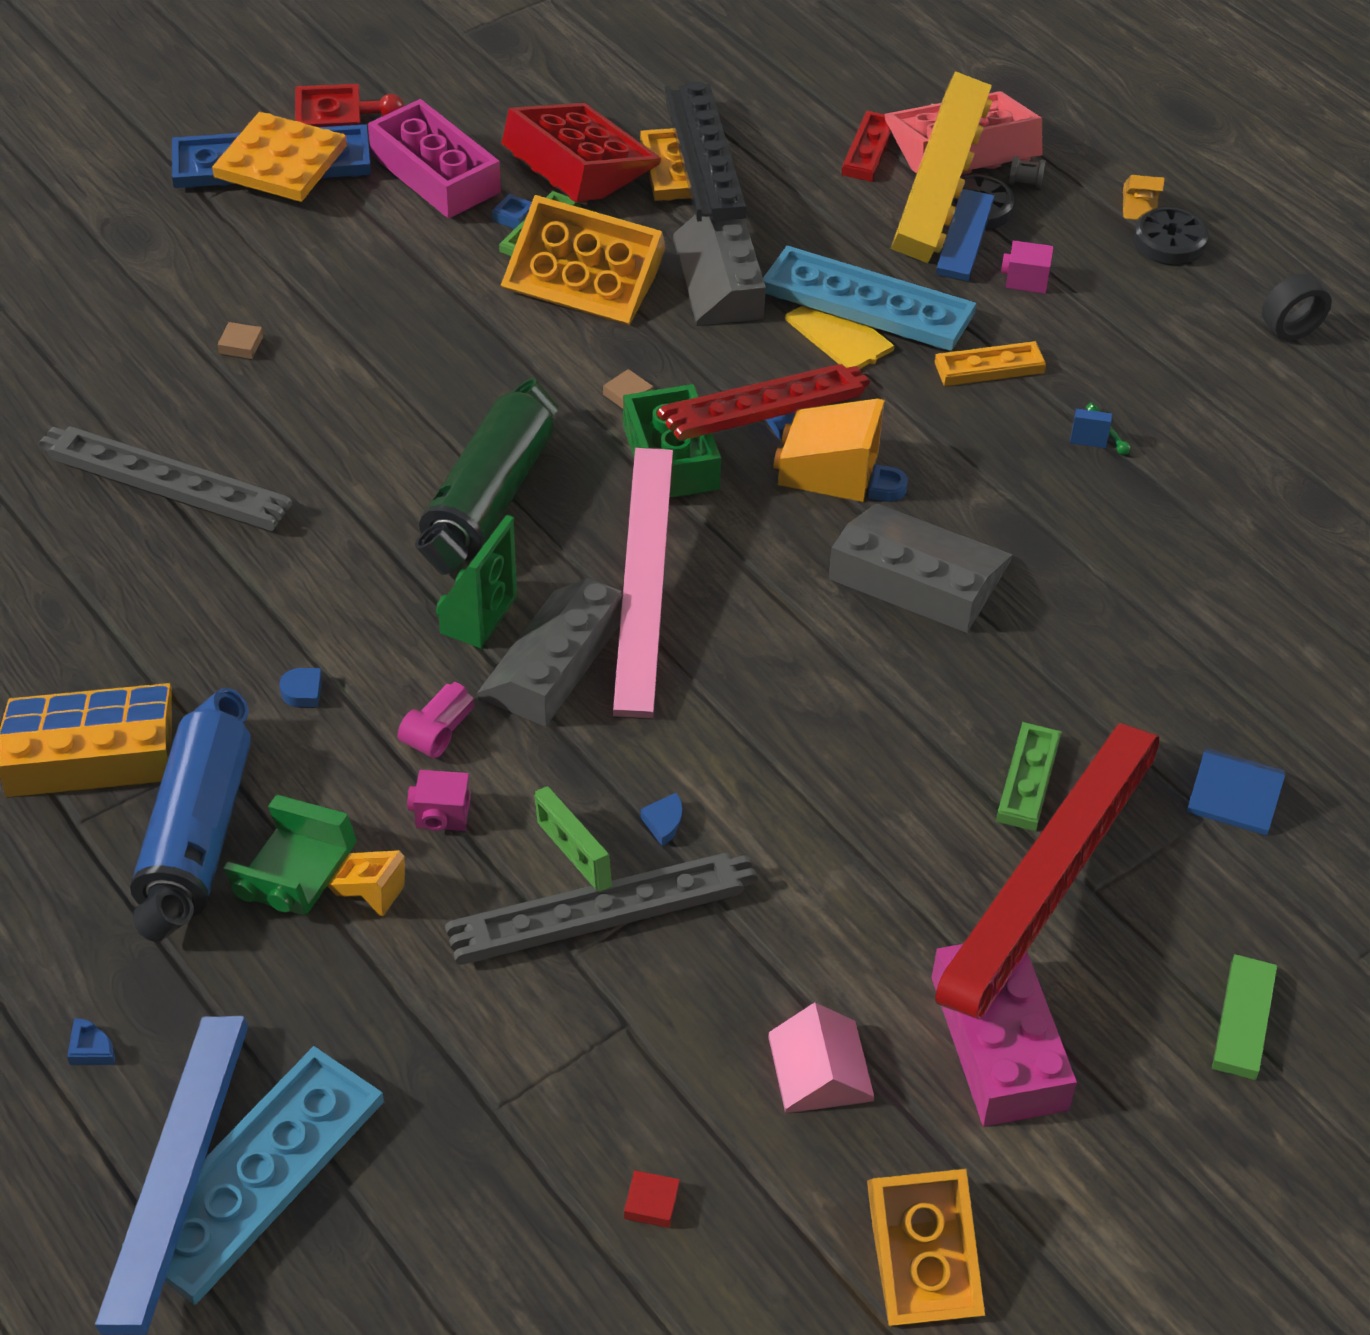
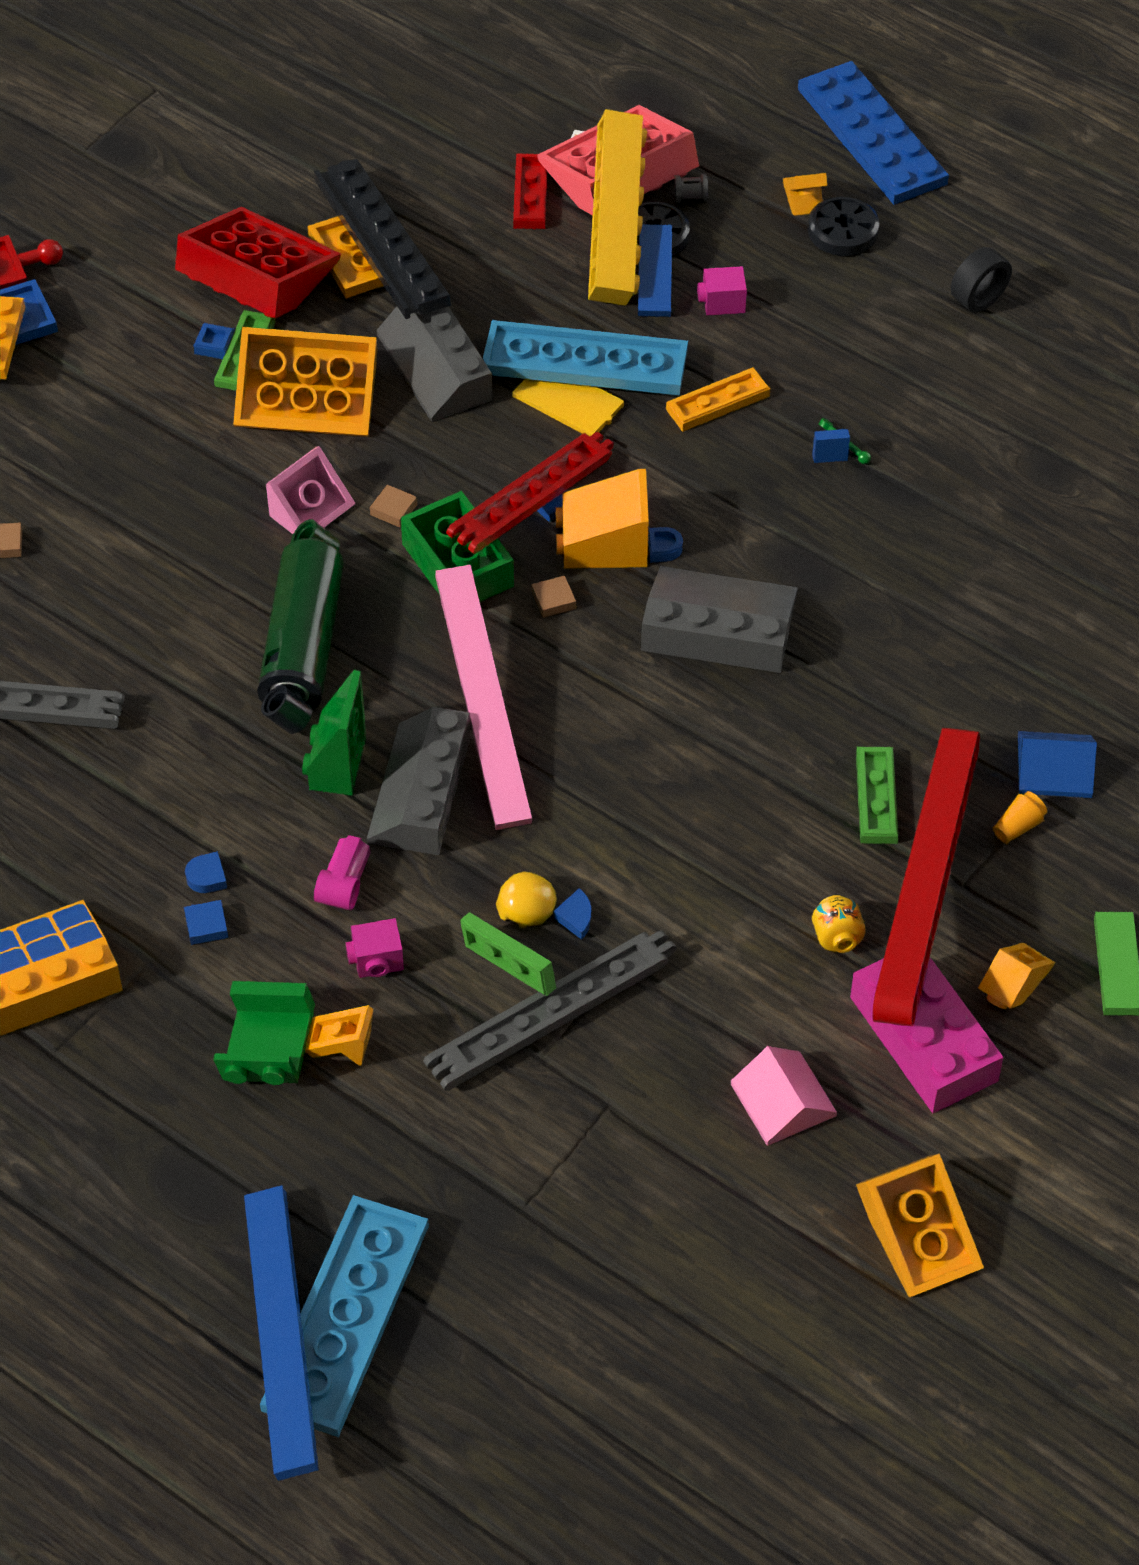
camera: 15 degrees left, 5 degrees up
blue tile [67,1018,115,1065] -> none
blue piece [130,688,251,942] -> none
dark pink brick [368,99,501,219] -> none
red tile [624,1170,680,1228] -> none
none -> blue tile [184,900,228,945]
none -> bright pink slope [266,446,356,534]
none -> yellow hair [496,872,557,928]
none -> medium nougat tile [532,576,576,618]
none -> blue plate [798,61,949,205]
none -> yellow head [812,895,866,953]
none -> light orange slope [978,943,1055,1009]
none -> light orange cone [993,791,1048,844]

